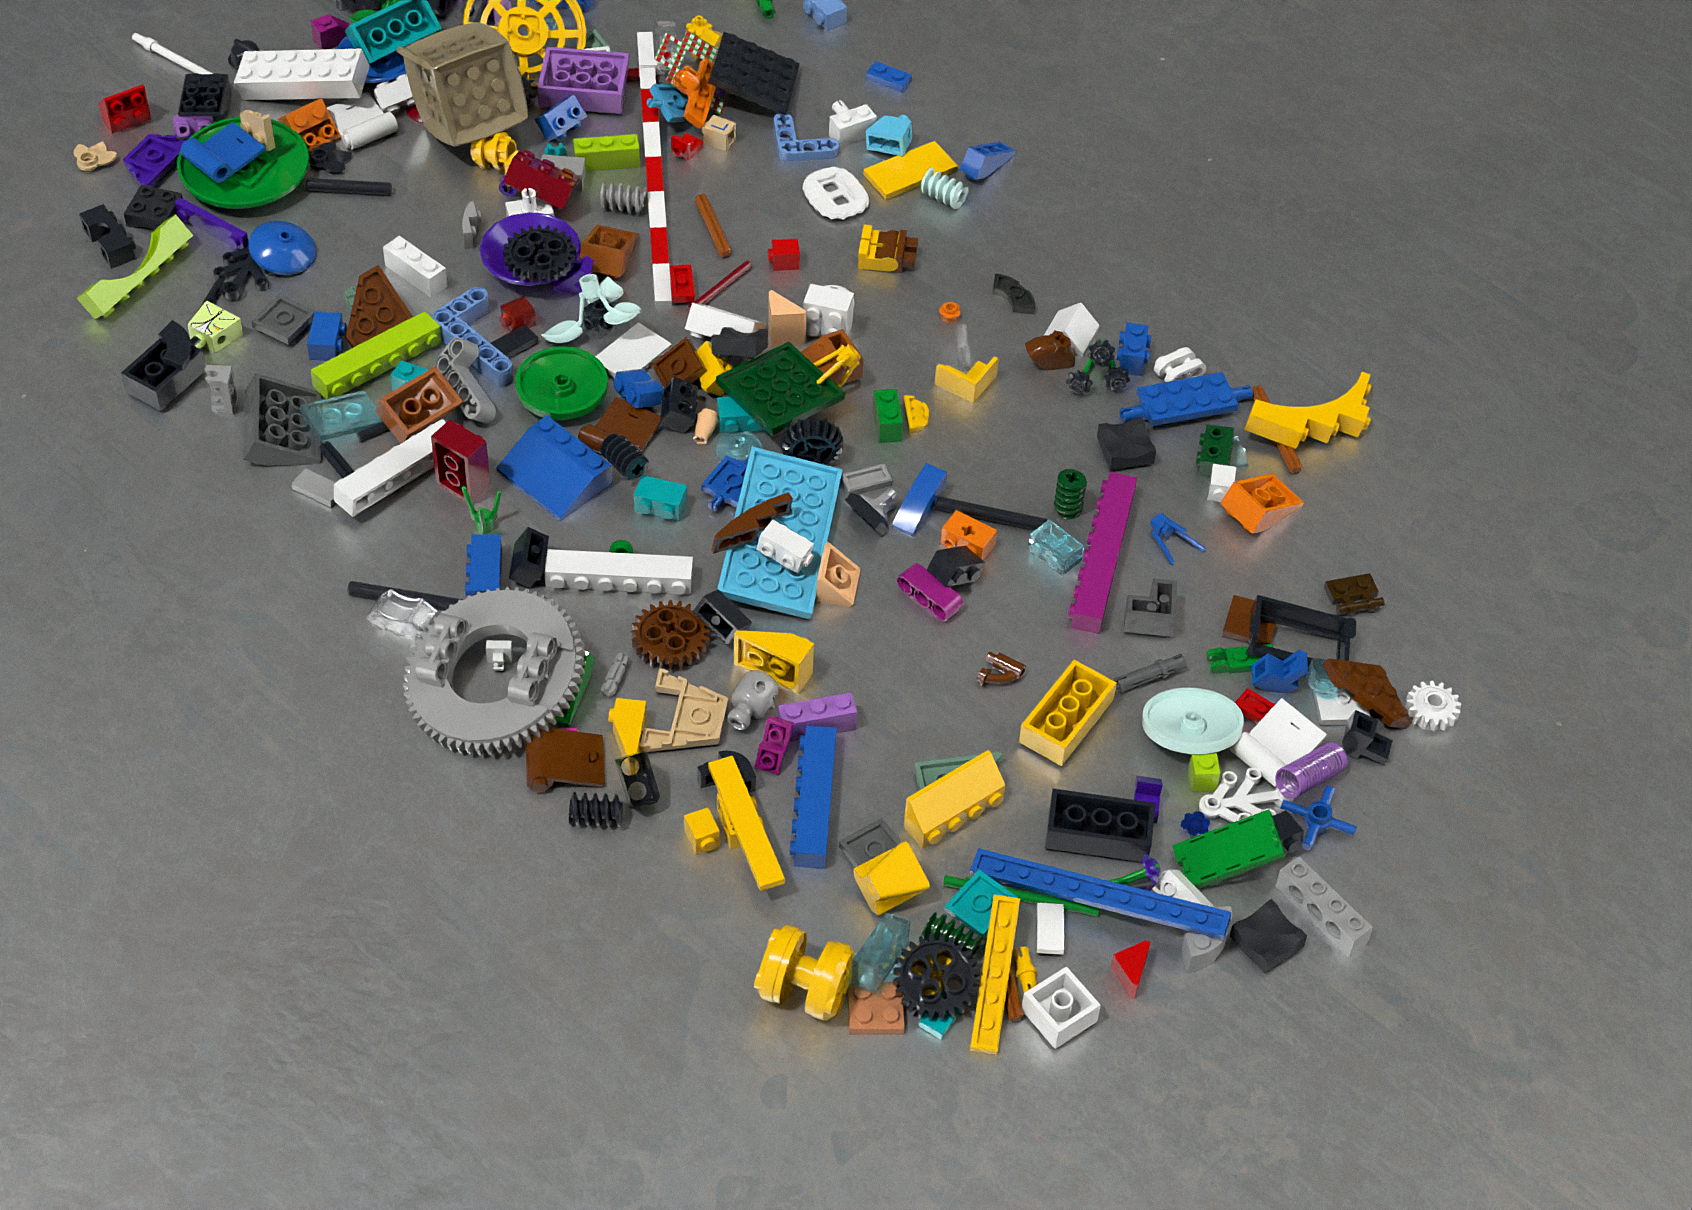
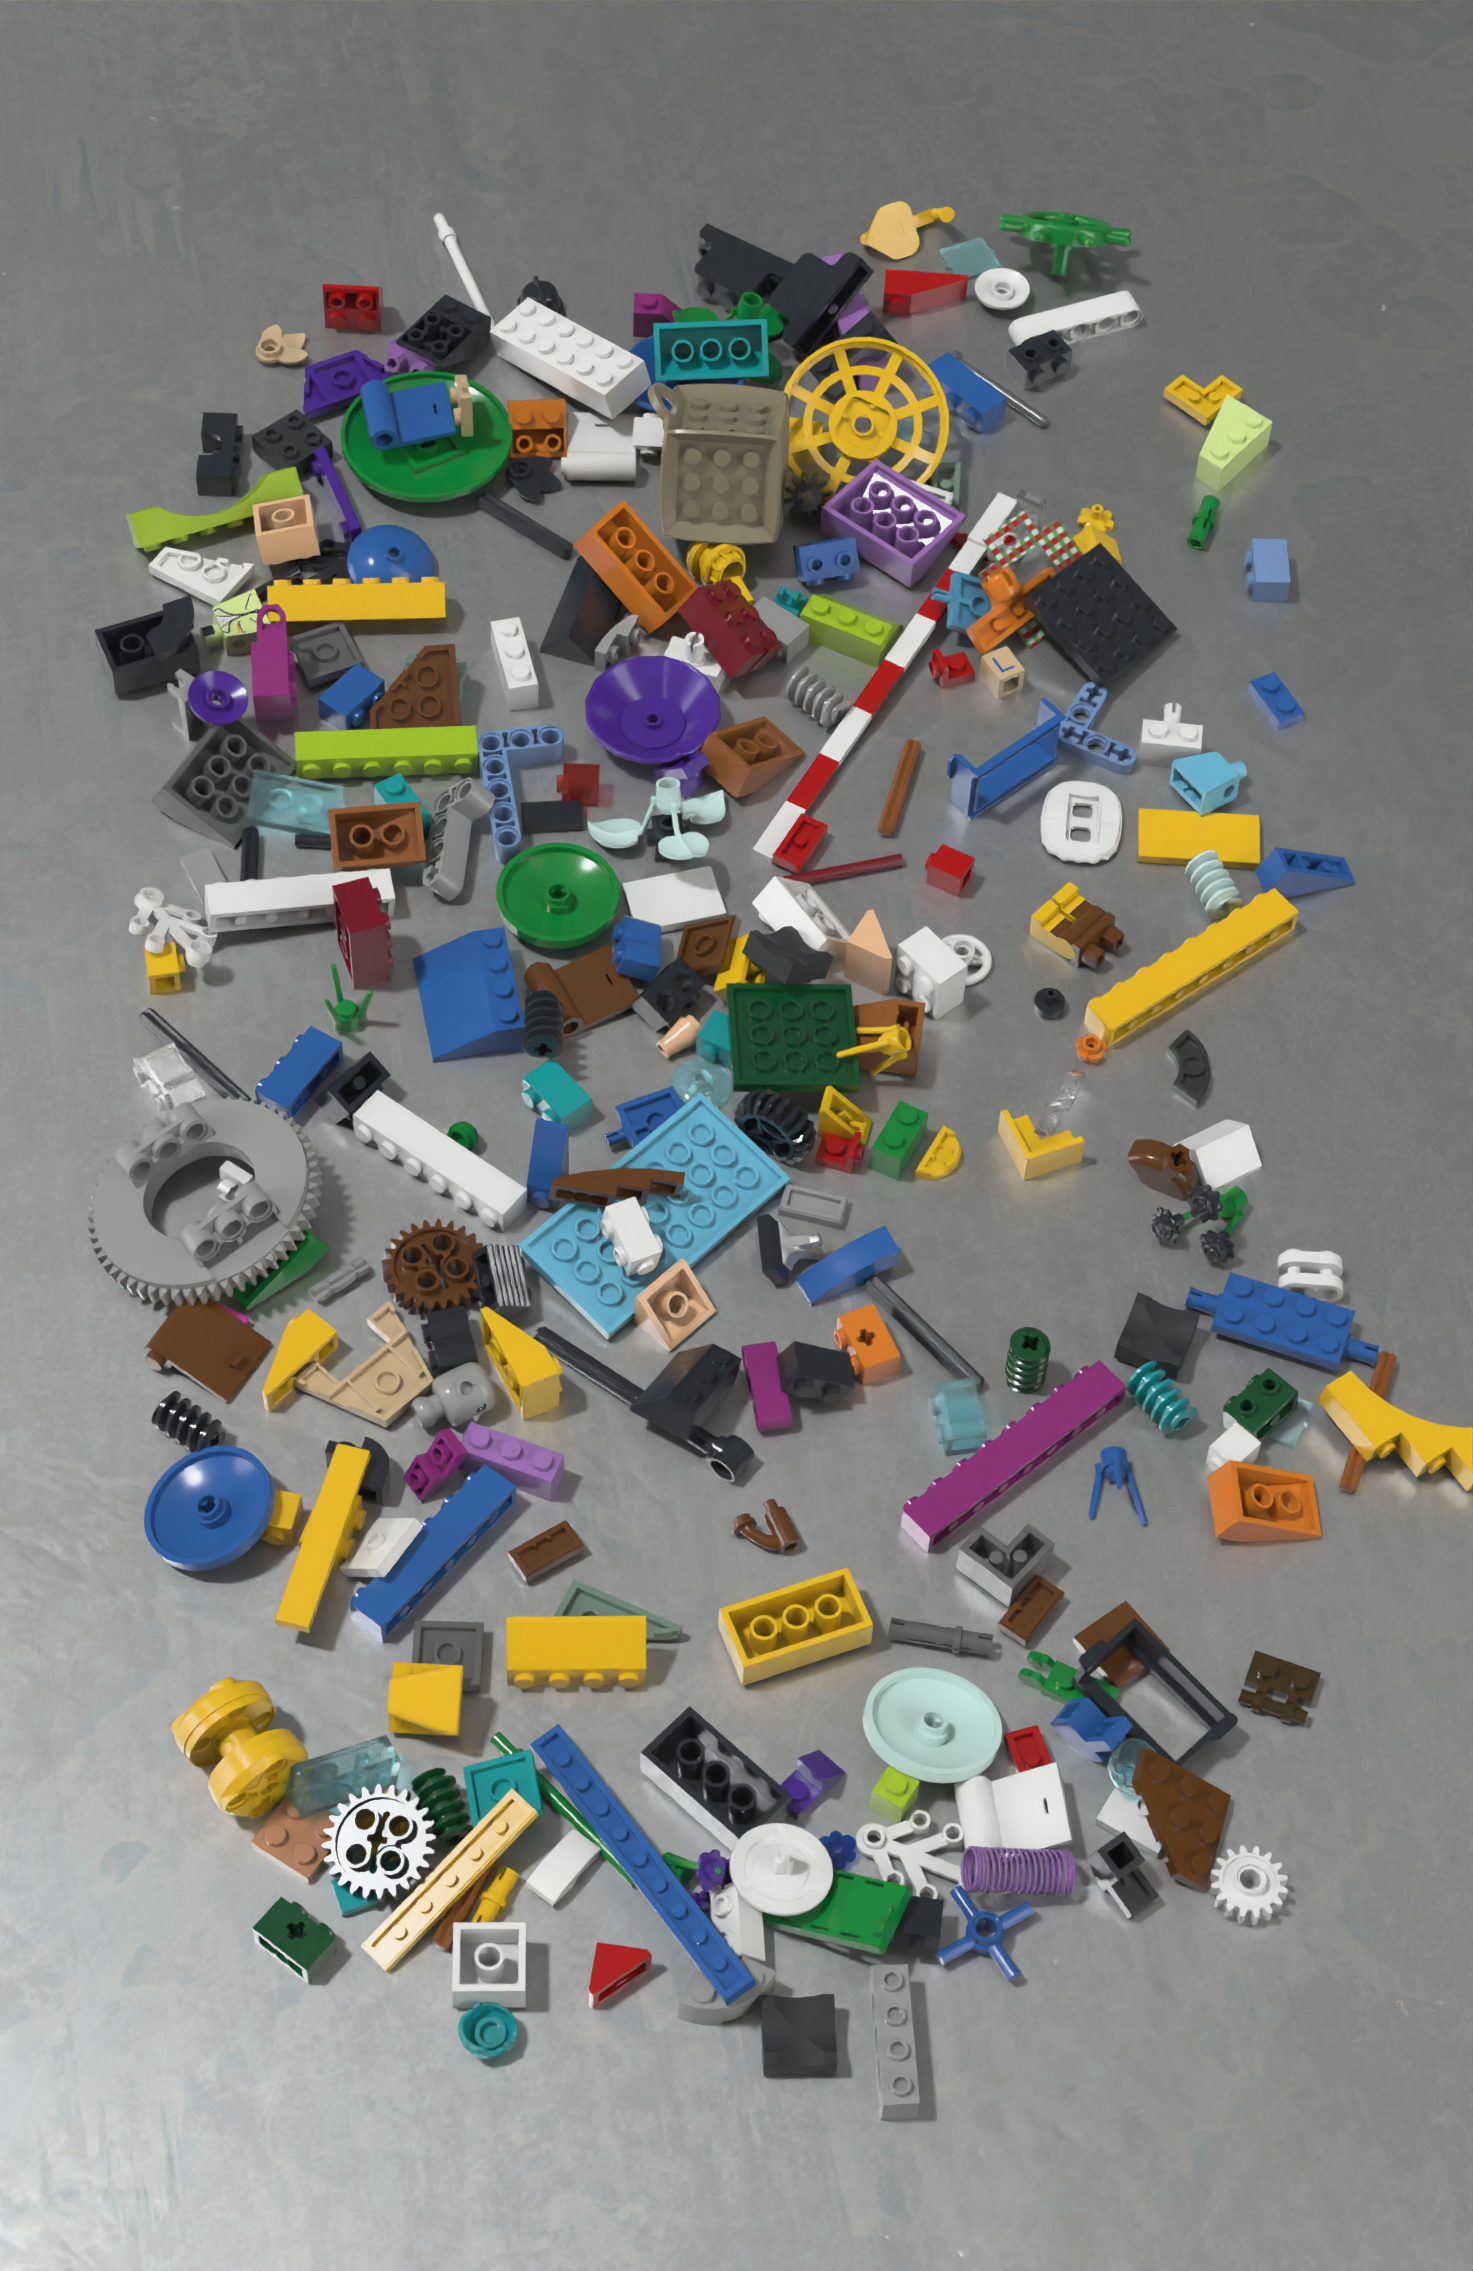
camera: 35 degrees right, 5 degrees up
black gear [503,225,576,284] -> none
black piece [615,751,660,809] -> none
blue brick [1116,322,1152,376] -> none
none -> white plant [128,887,217,967]
none -> yellow brick [144,942,186,994]
none -> blue dish [144,1445,275,1571]
none -> white wing [148,547,255,606]
none -> dark purple dish [188,670,248,725]
none -> magenta brick [251,604,297,722]
none -> light nougat brick [252,494,320,566]
none -> dark green brick [252,1896,338,1984]
none -> yellow brick [267,577,446,623]
none -> white plate [339,1518,423,1577]
none -> black brick [420,1305,478,1376]
none -> teal hair [458,2002,518,2060]
none -> reddish brown plate [508,1520,584,1583]
none -> blue slope [527,1118,569,1210]
none -> black piece [533,1326,755,1482]
none -> black slope [540,555,623,667]
none -> orange brick [572,500,698,634]
none -> black slope [630,1344,742,1441]
none -> white piece [729,1823,833,1916]
none -> red bracket [815,1131,865,1174]
none -> yellow slope [817,1085,872,1145]
none -> blue piece [947,697,1068,820]
none -> reddish brown plate [997,1574,1065,1646]
none -> black tile [1033,988,1065,1020]
none -> yellow brick [1084,888,1299,1048]
none -> teal piece [1126,1361,1198,1434]

